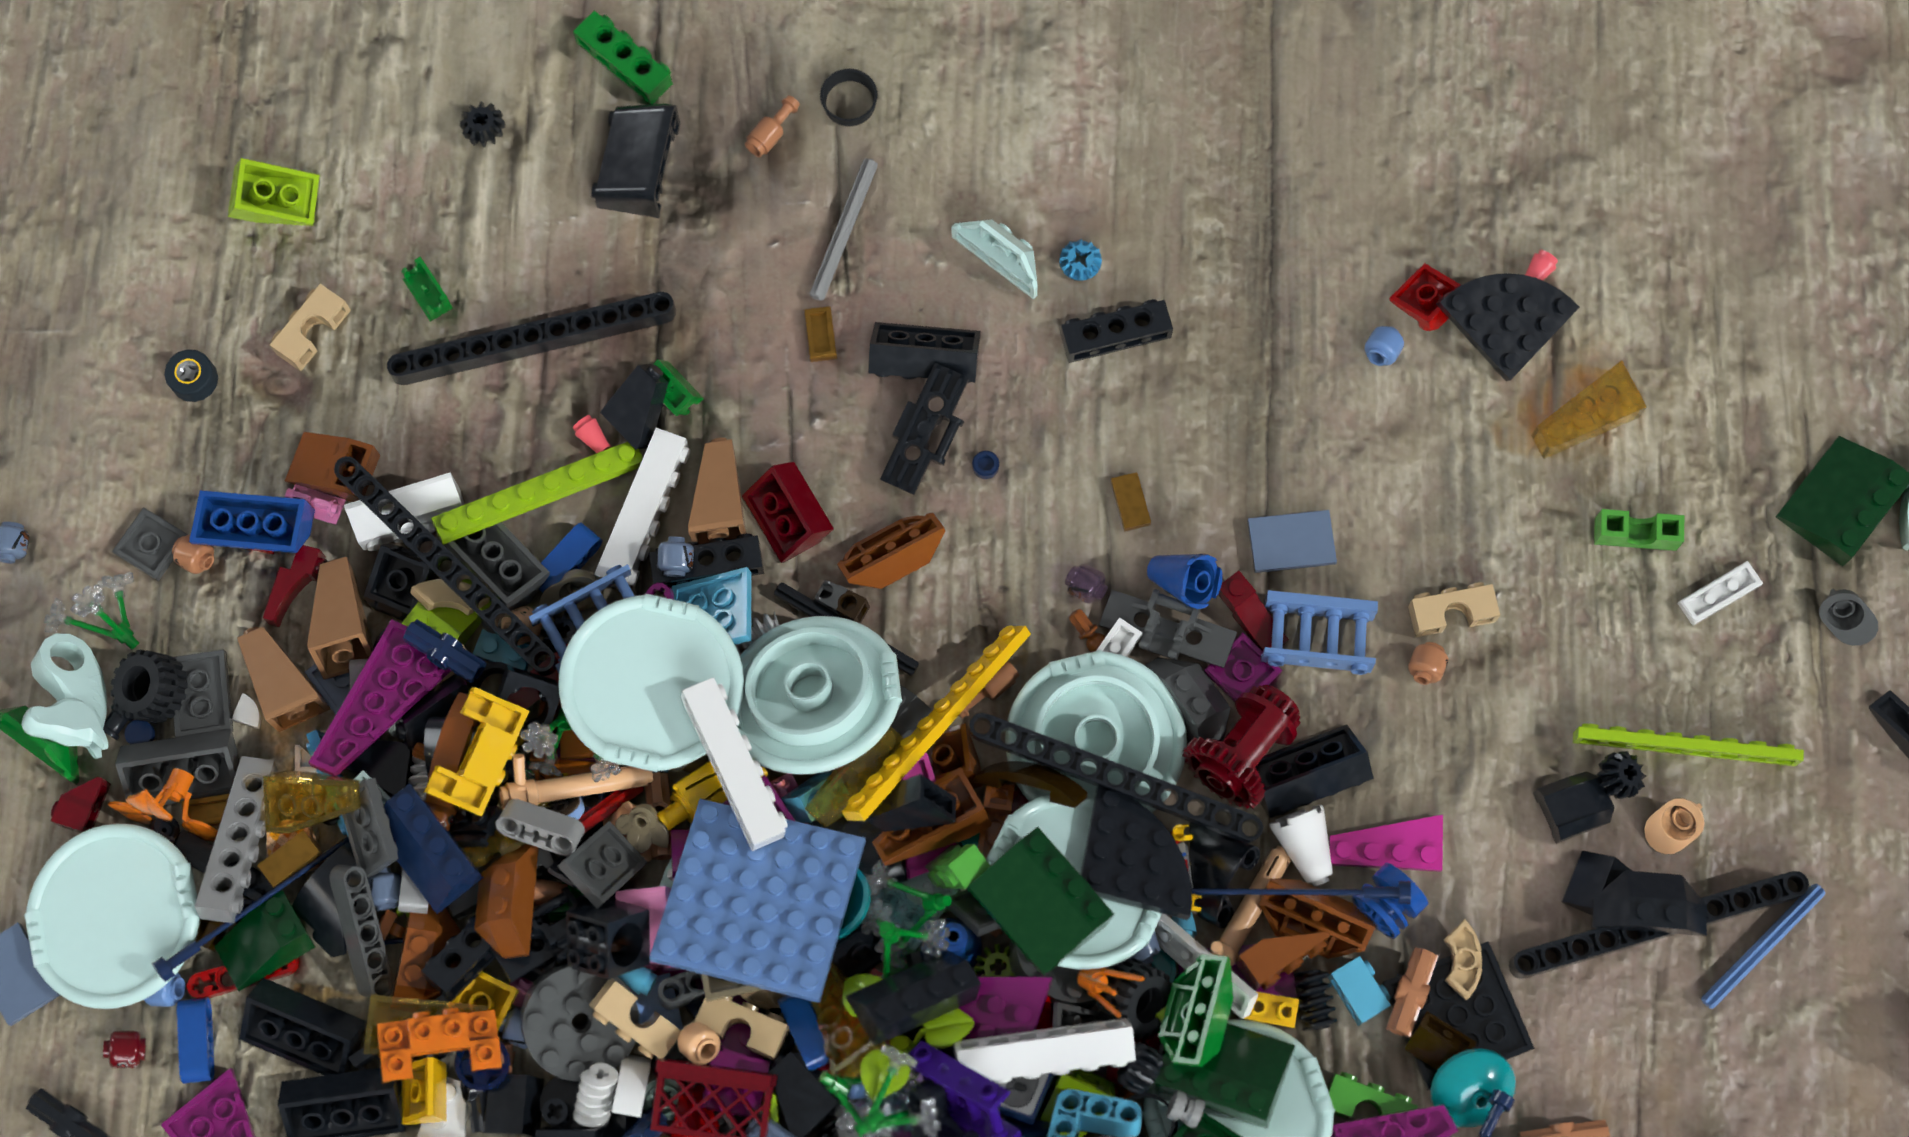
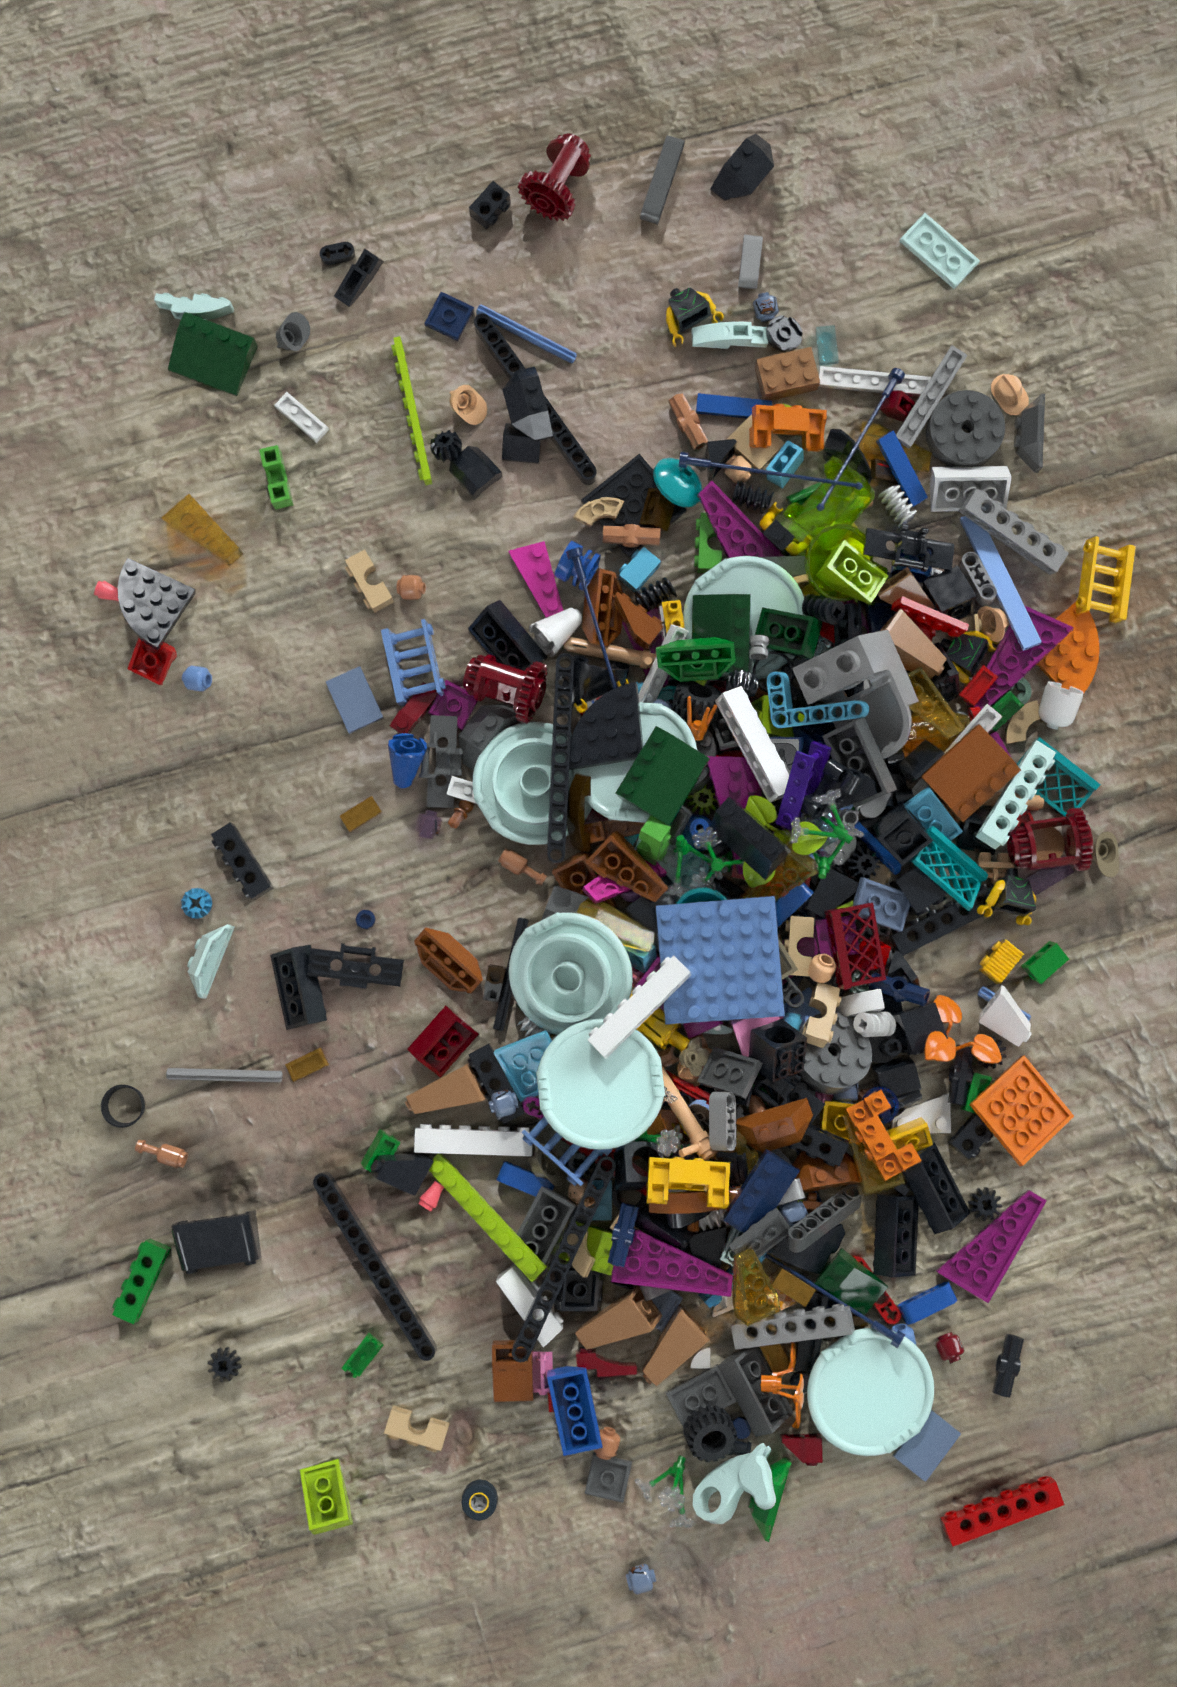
camera: 110 degrees left, 10 degrees up
yellow plate [842,625,1031,821] -> none
black slope [866,774,956,832] -> none
none -> dark blue tile [424,292,474,341]

